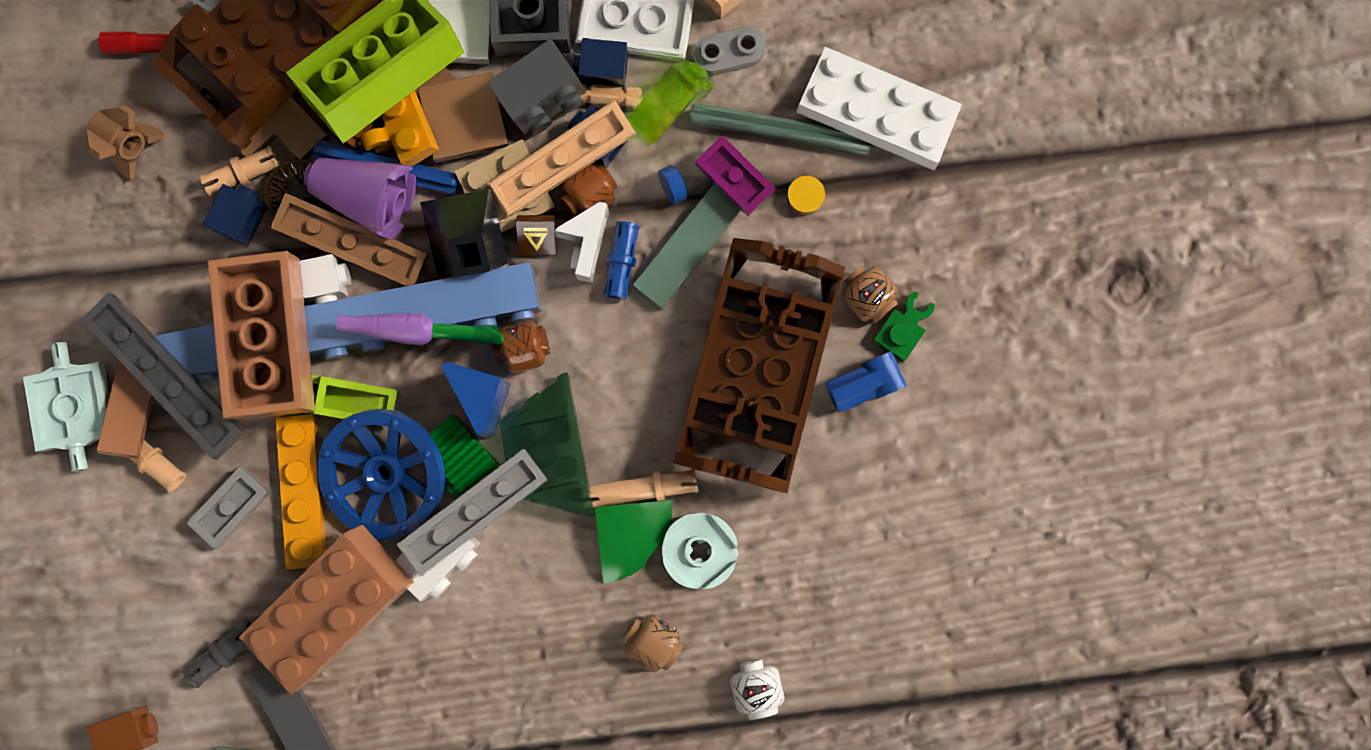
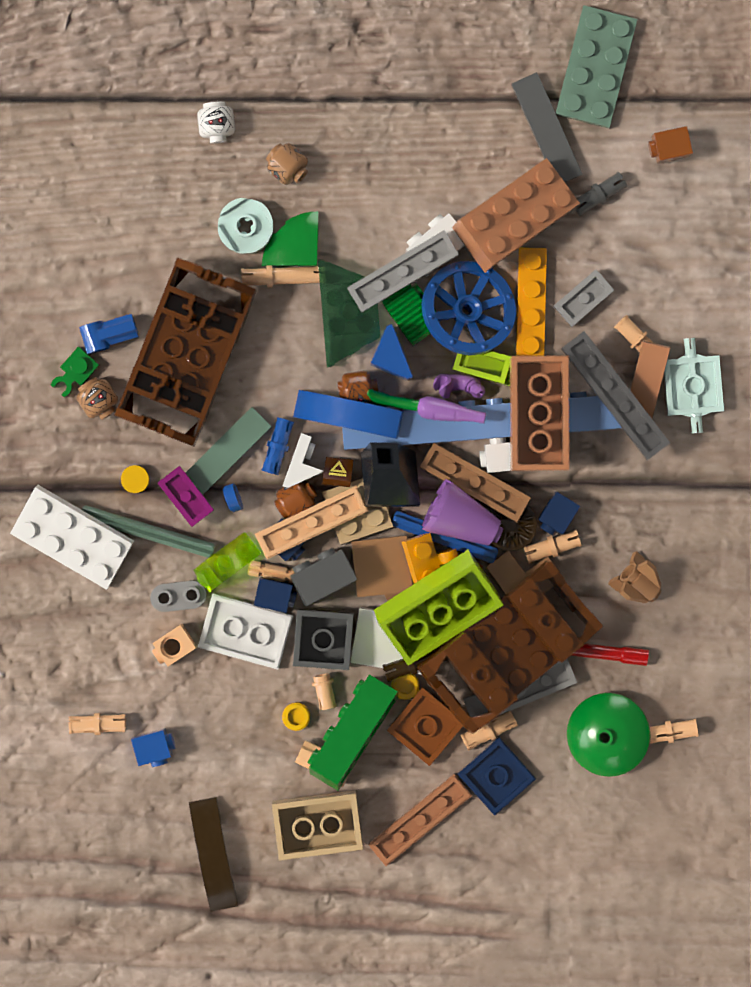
camera: 175 degrees left, 5 degrees up
none -> blue slope [293,390,403,439]
none -> medium lavender piece [433,374,485,398]

